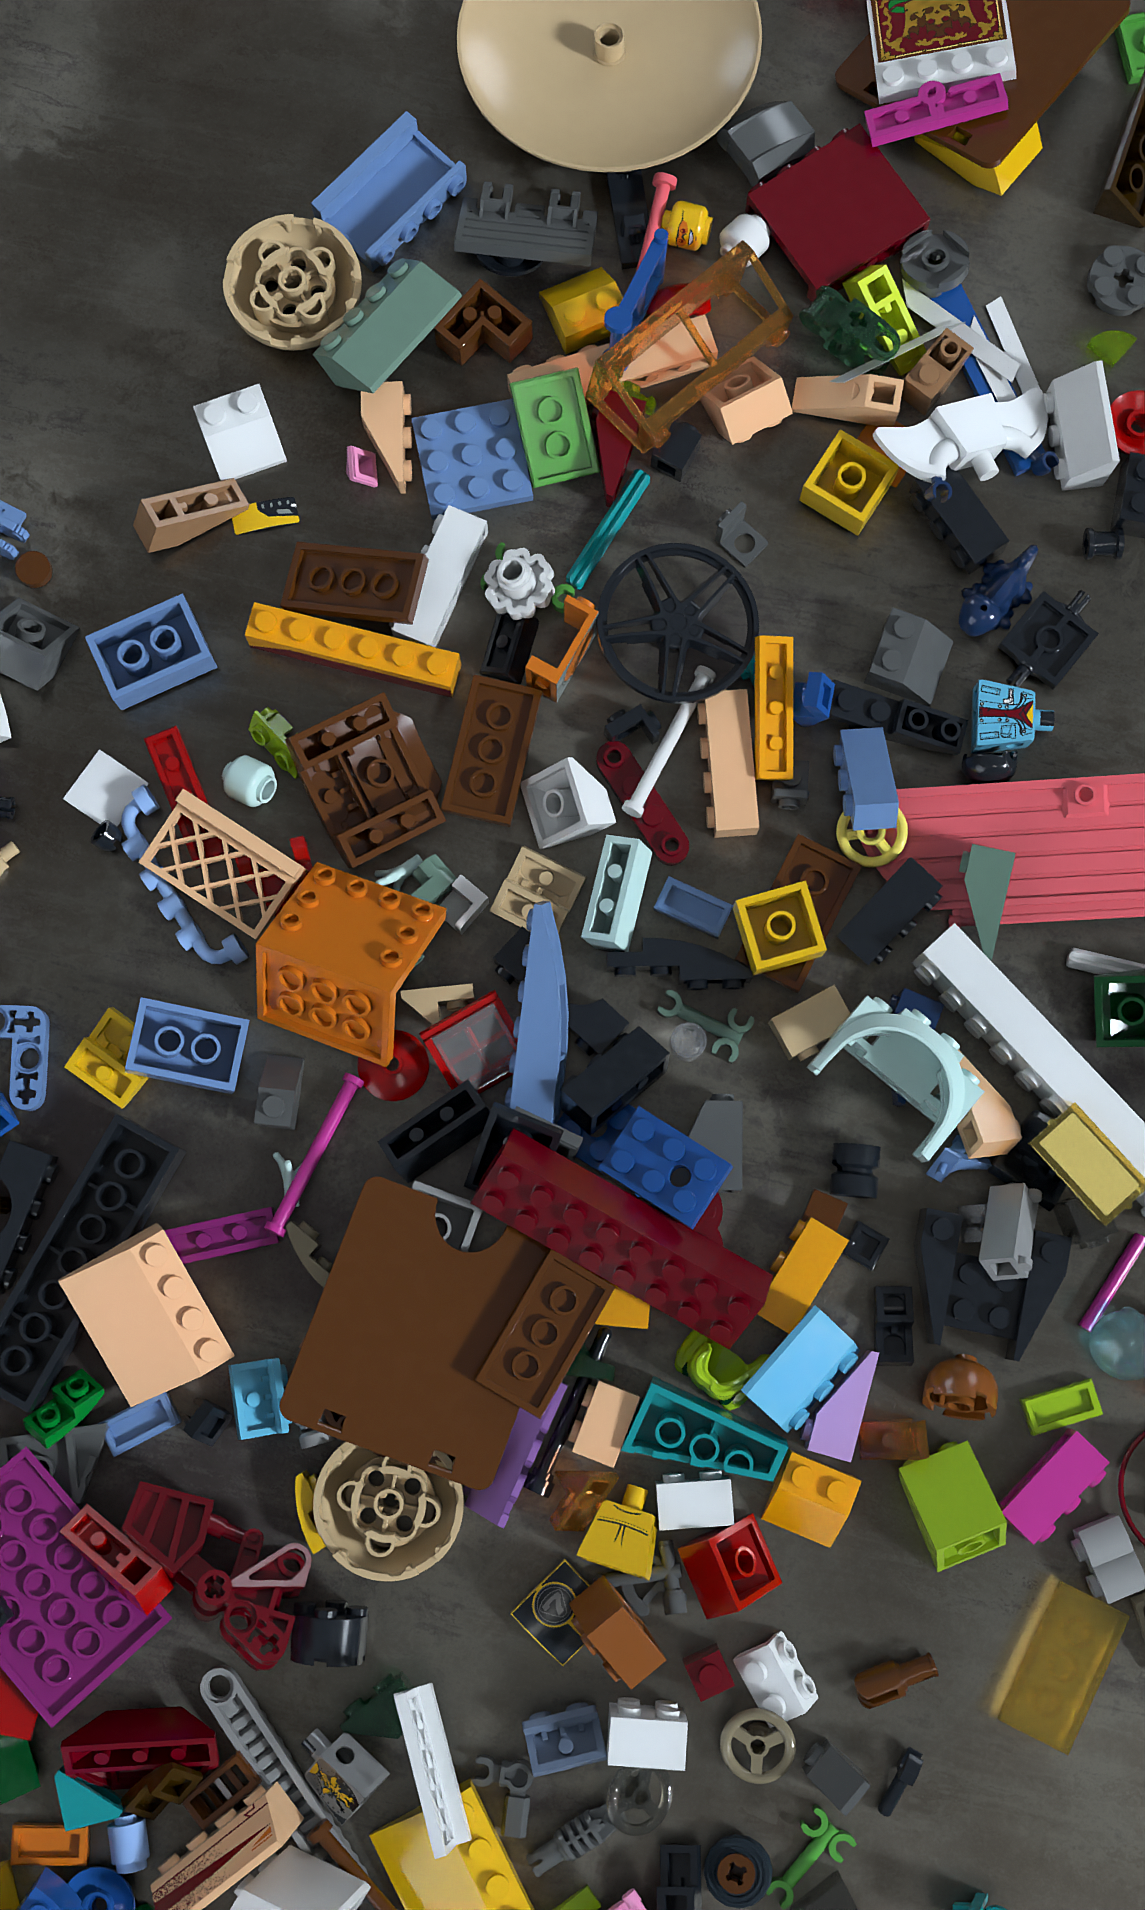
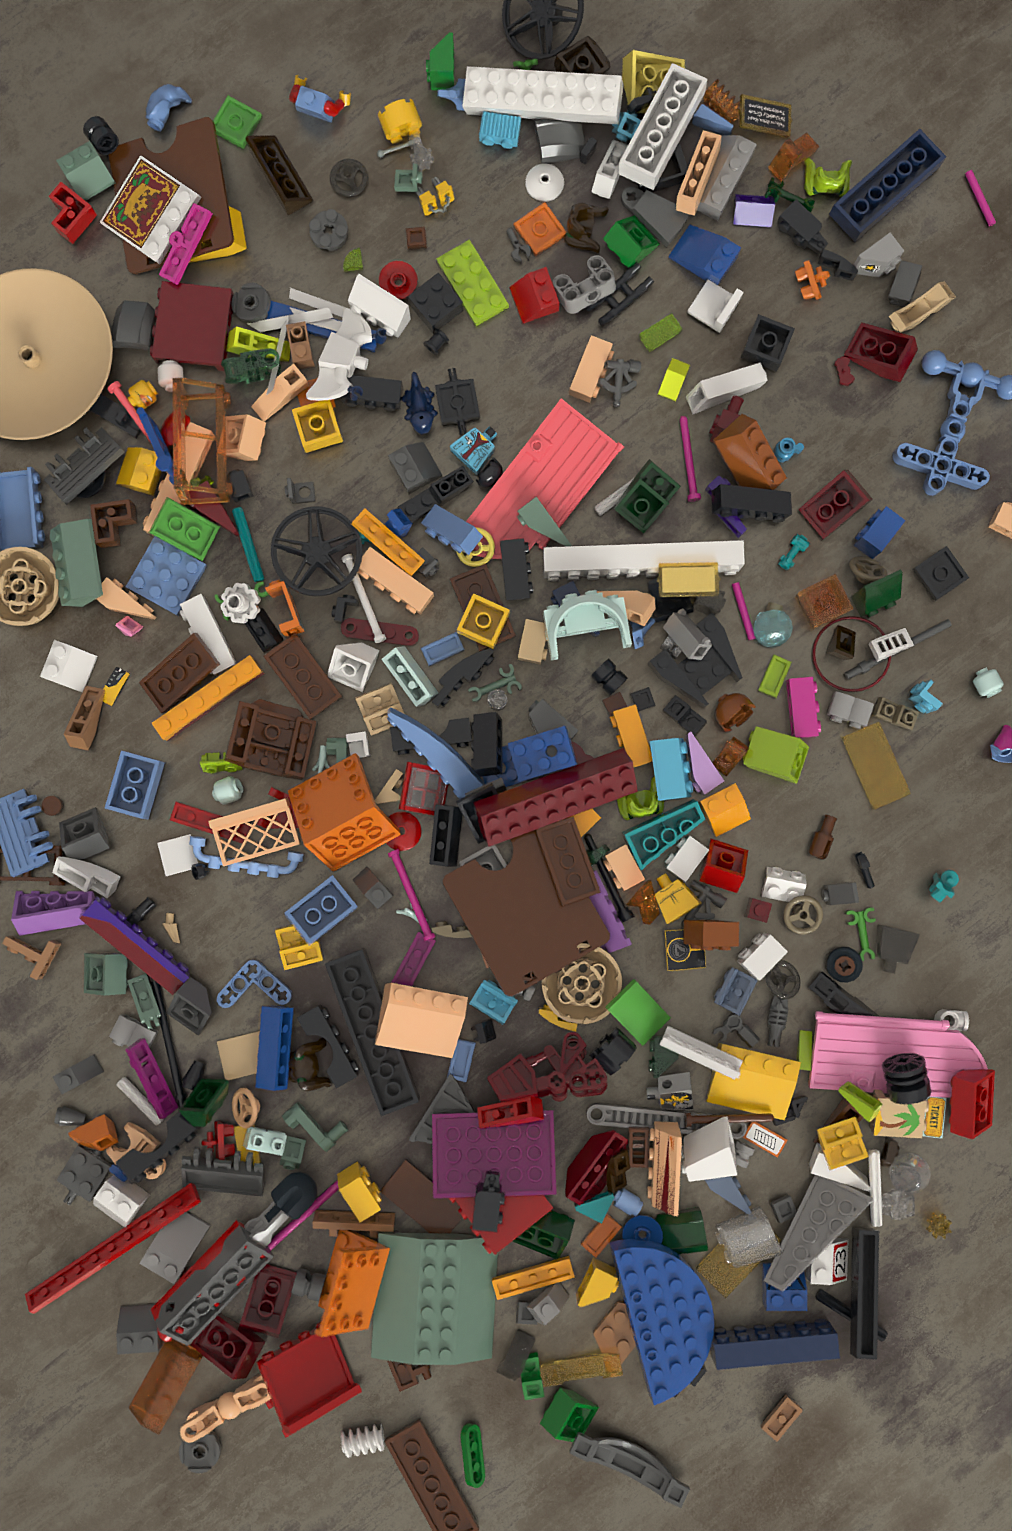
camera: 50 degrees left, 5 degrees up
green slope [23,1368,105,1449] -> none
none -> bright green tile [605,979,671,1046]

